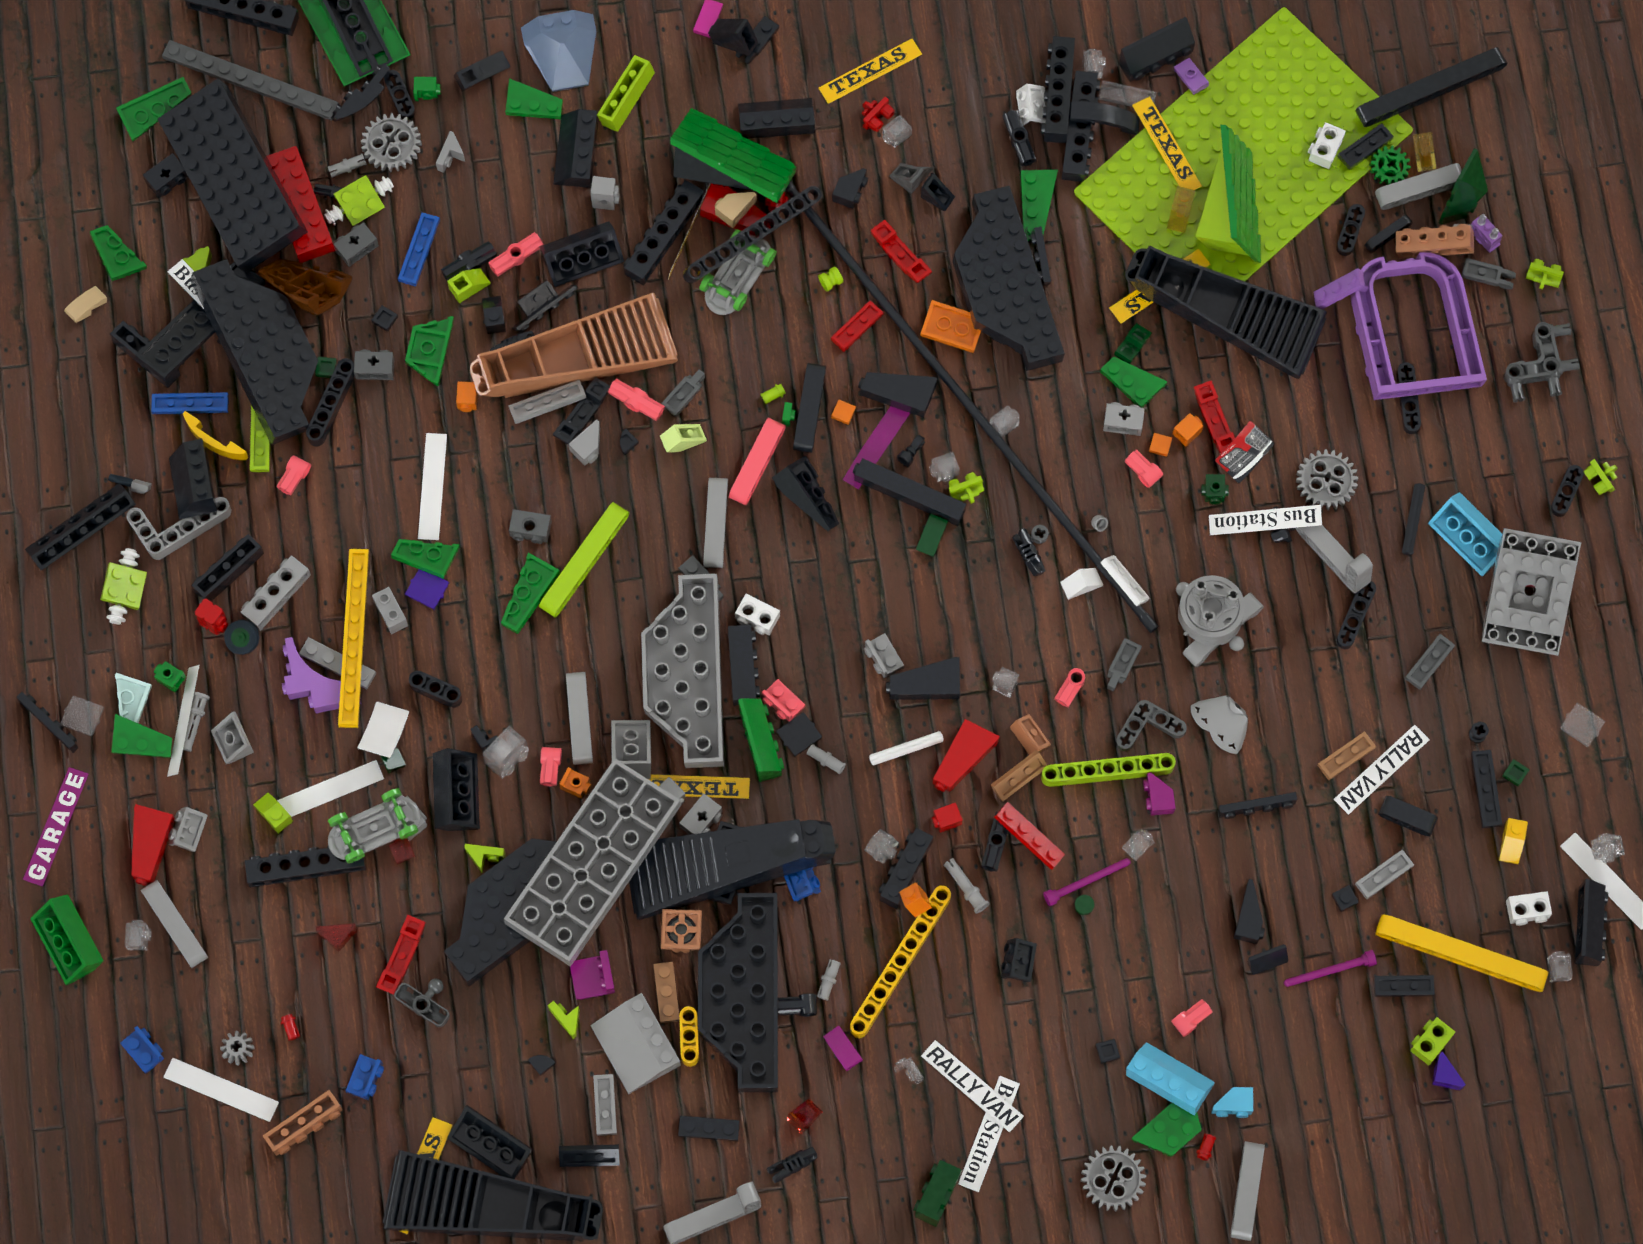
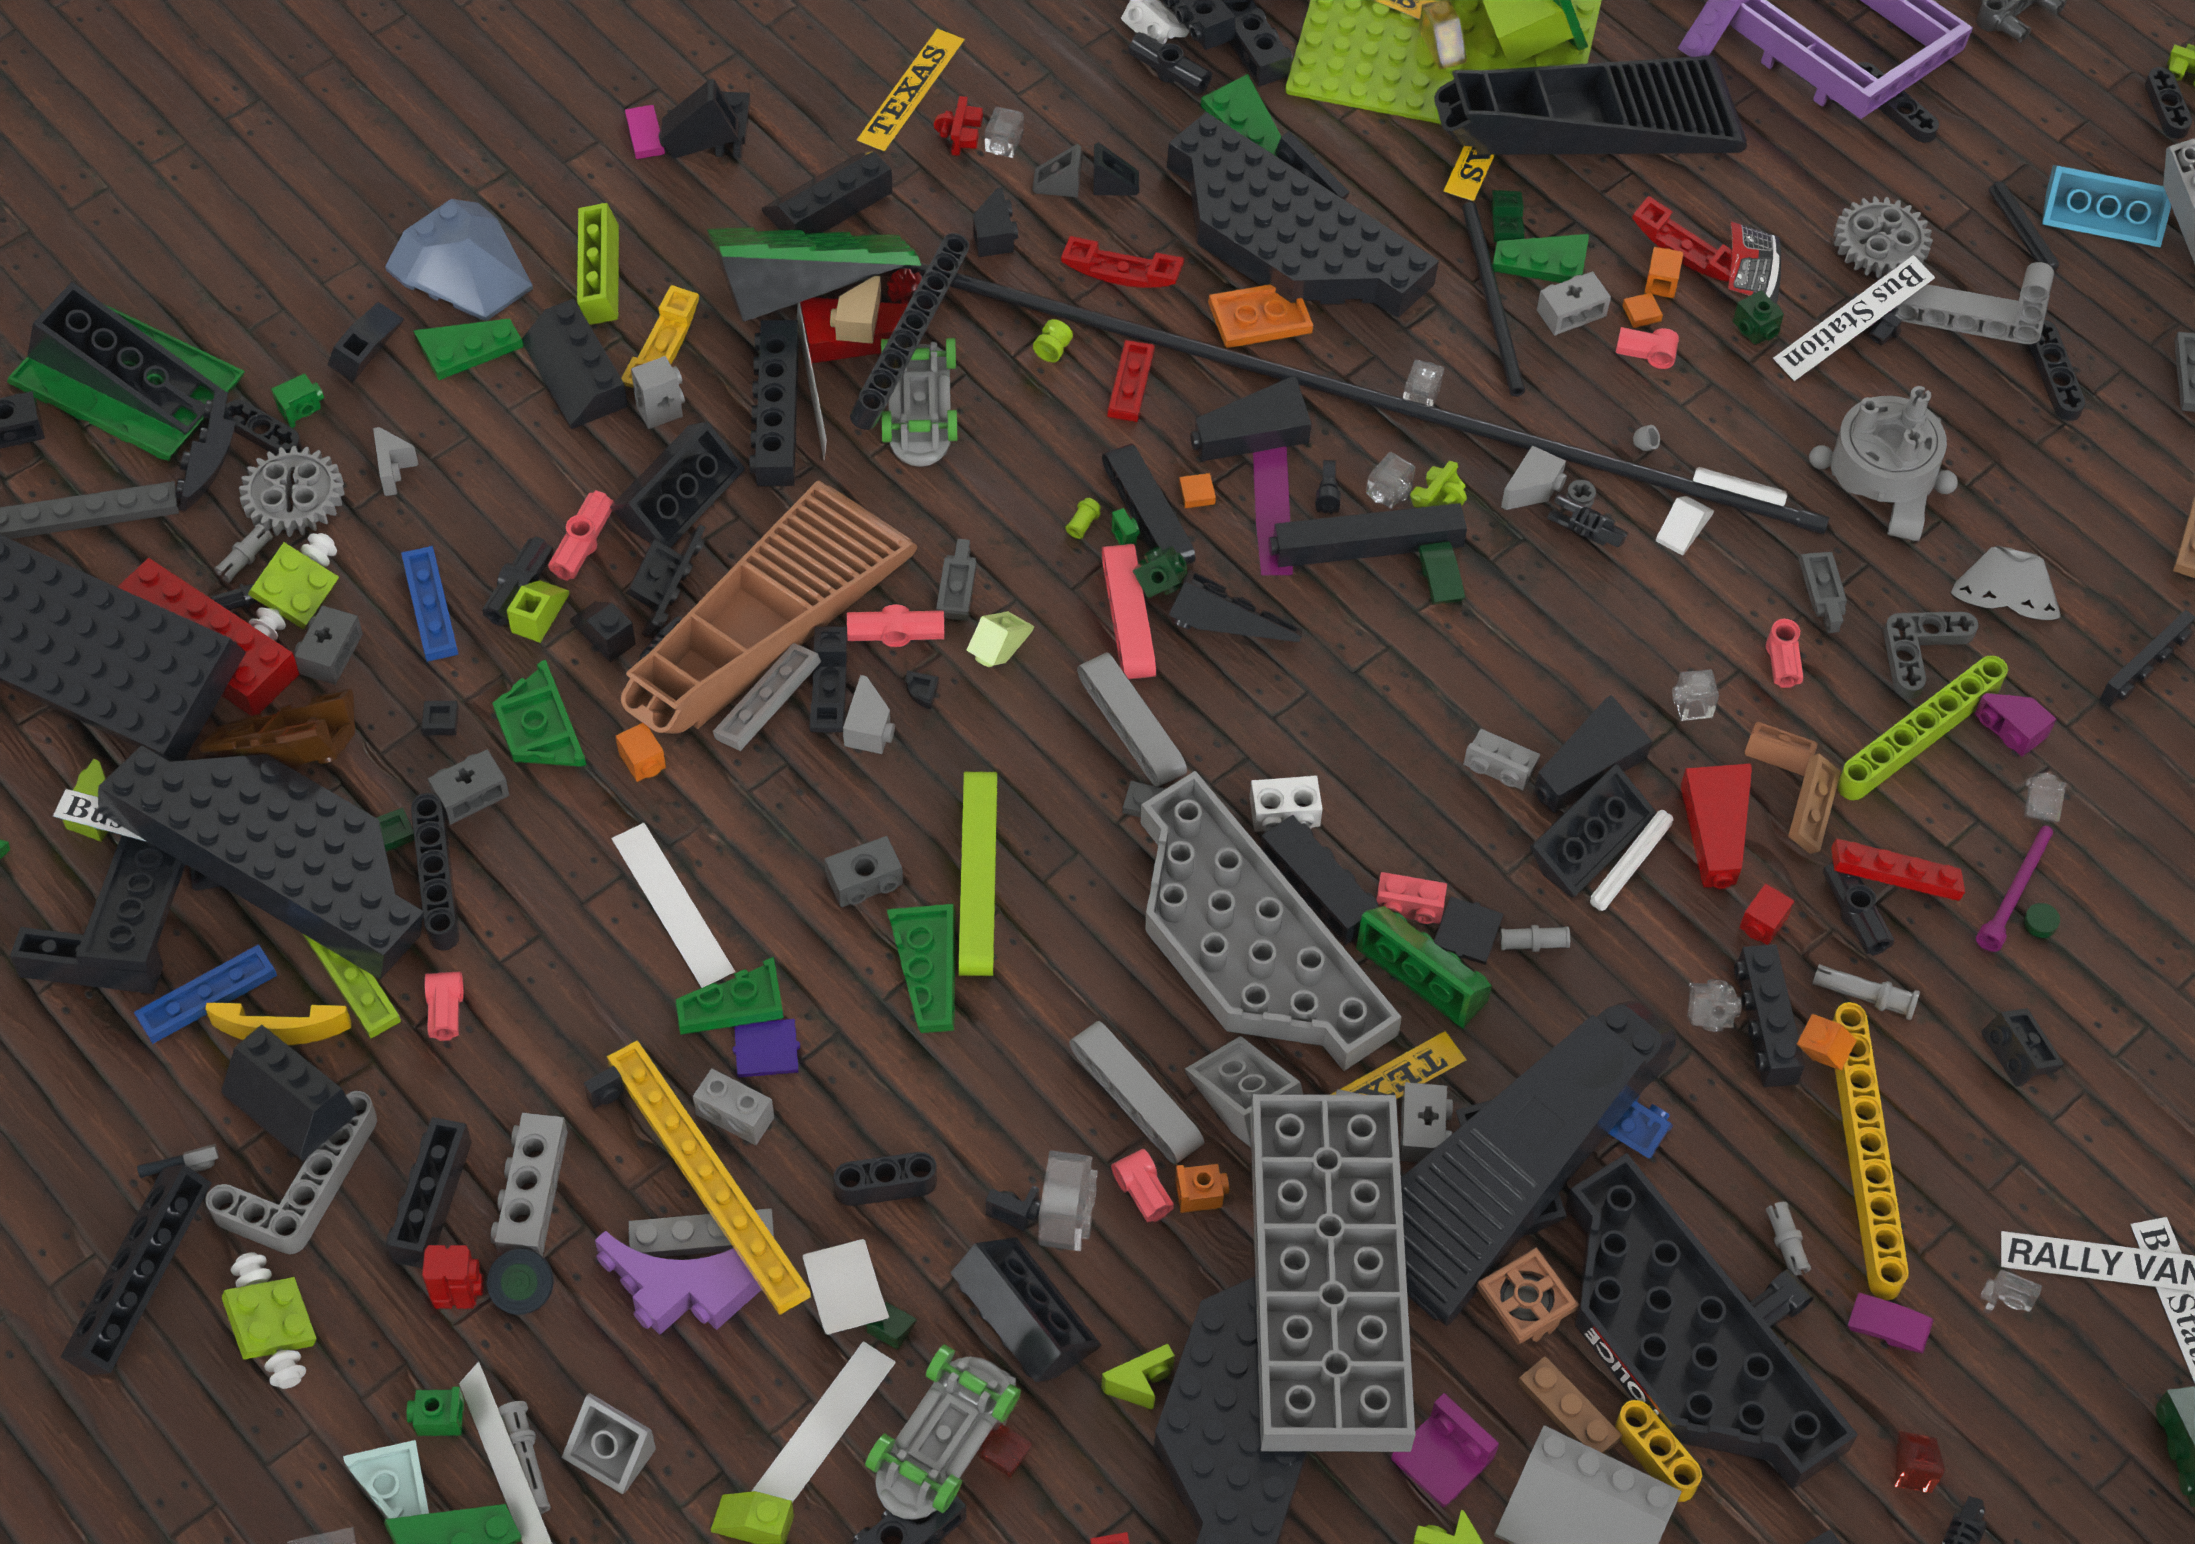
camera: 35 degrees left, 15 degrees down
none -> black plate [584,1065,624,1109]
none -> yellow slope [621,285,699,388]
none -> dark green brick [1133,545,1188,598]
none -> black piece [1462,202,1525,397]
none -> light grey slope [1501,446,1567,510]
none -> black slope [1530,764,1657,898]

